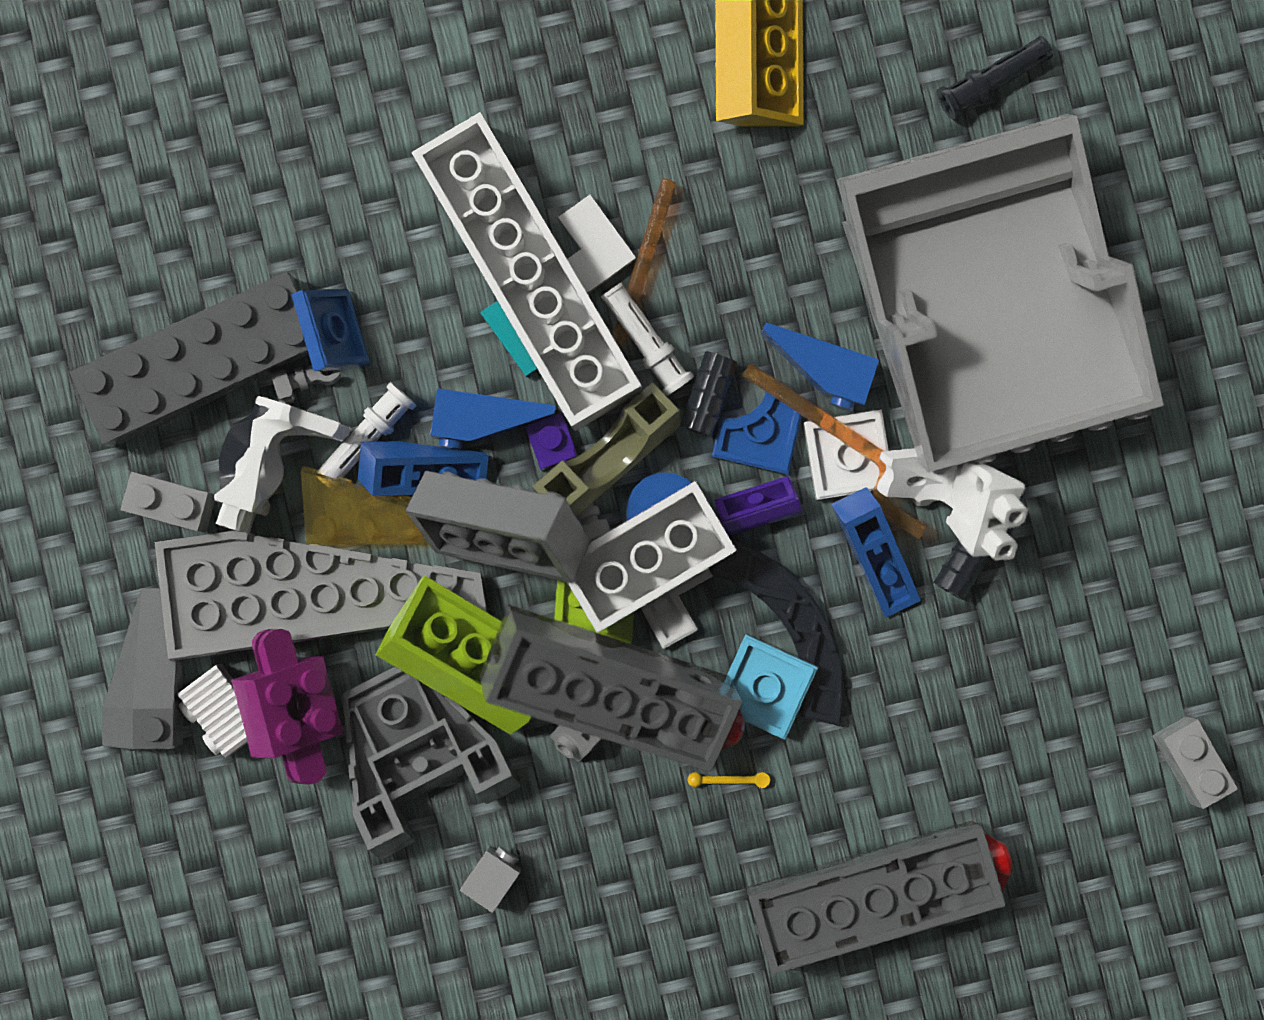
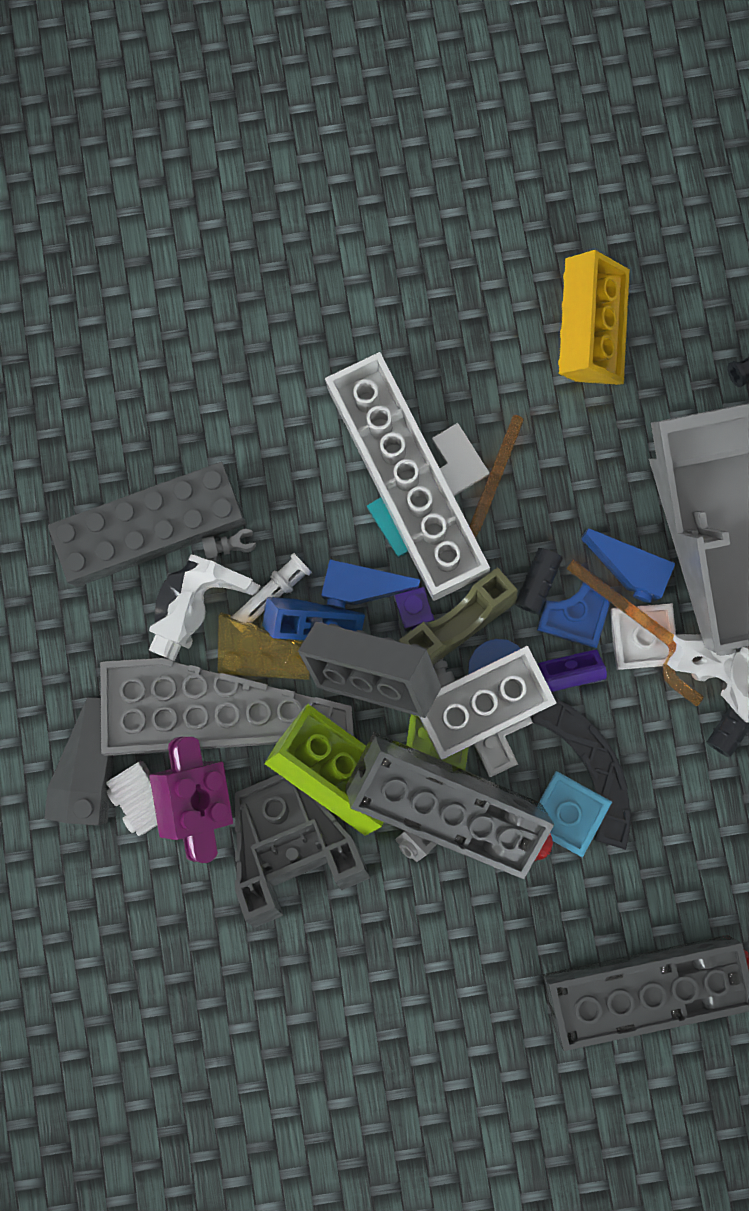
camera: 15 degrees right, 5 degrees down
light grey brick [120,472,215,532] -> none
blue tile [291,289,370,372] -> none
light grey brick [459,846,521,913] -> none
white pin [601,282,694,396] -> none
yellow hinge [687,772,770,788] -> none
blue slope [831,487,921,617] -> none

